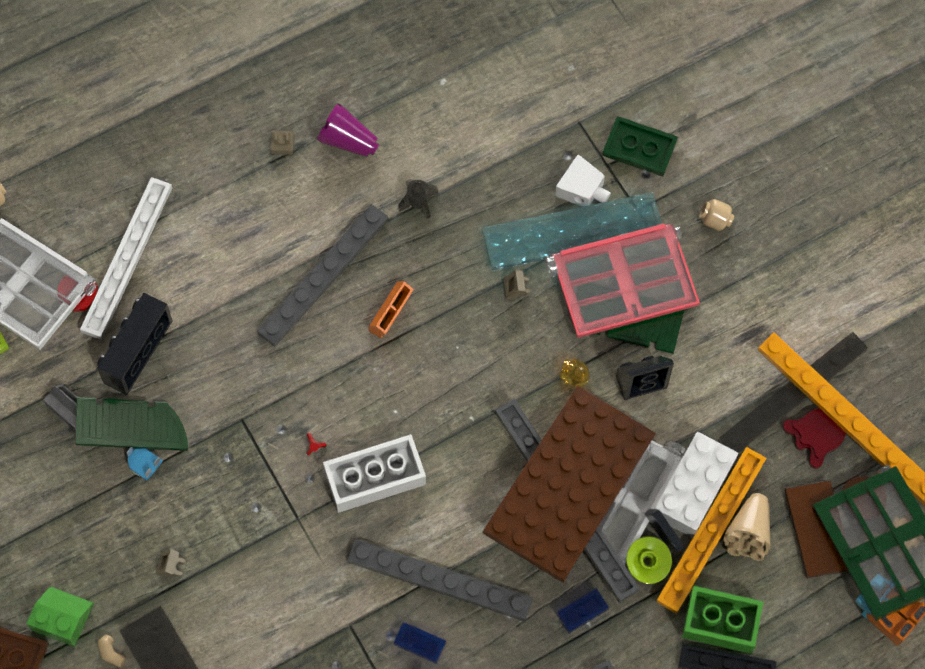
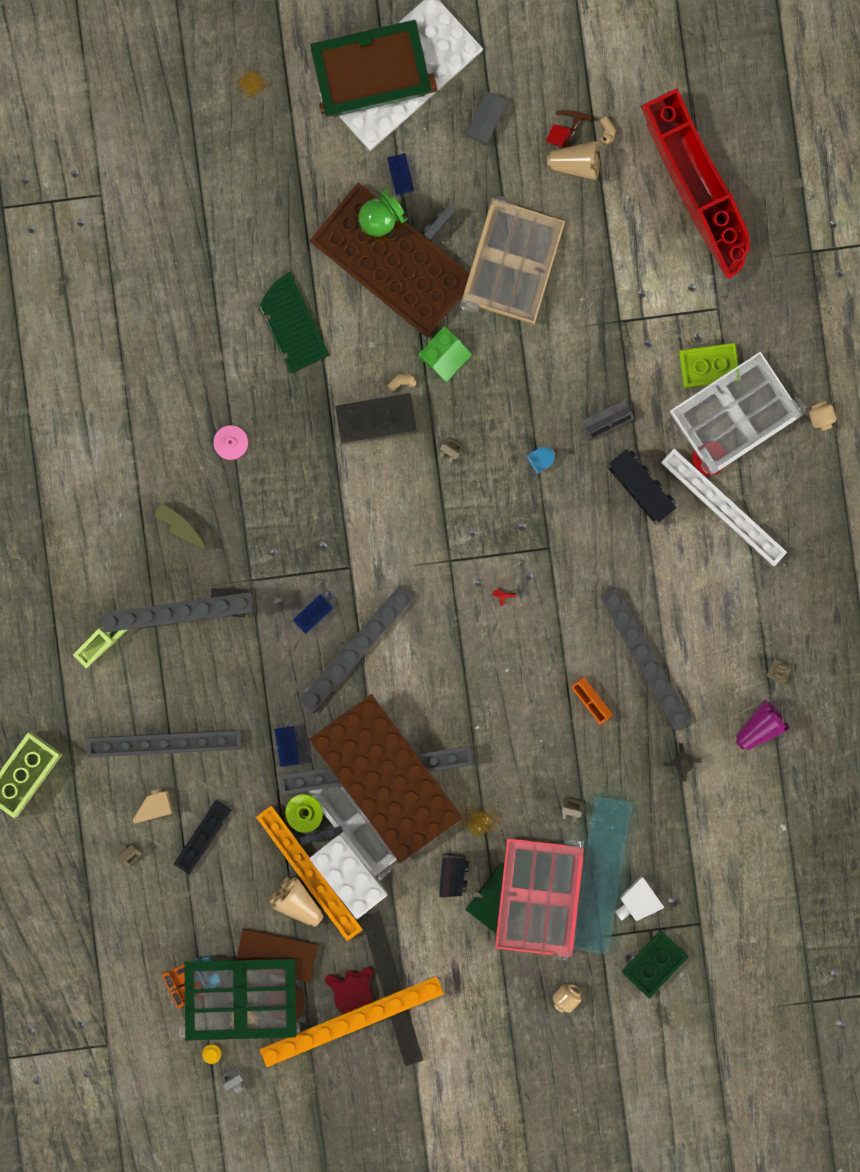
camera: 115 degrees right, 20 degrees up
dark green piece [75,397,188,451] -> none
white brick [323,435,426,513] -> none
bright green brick [682,586,764,654] -> none

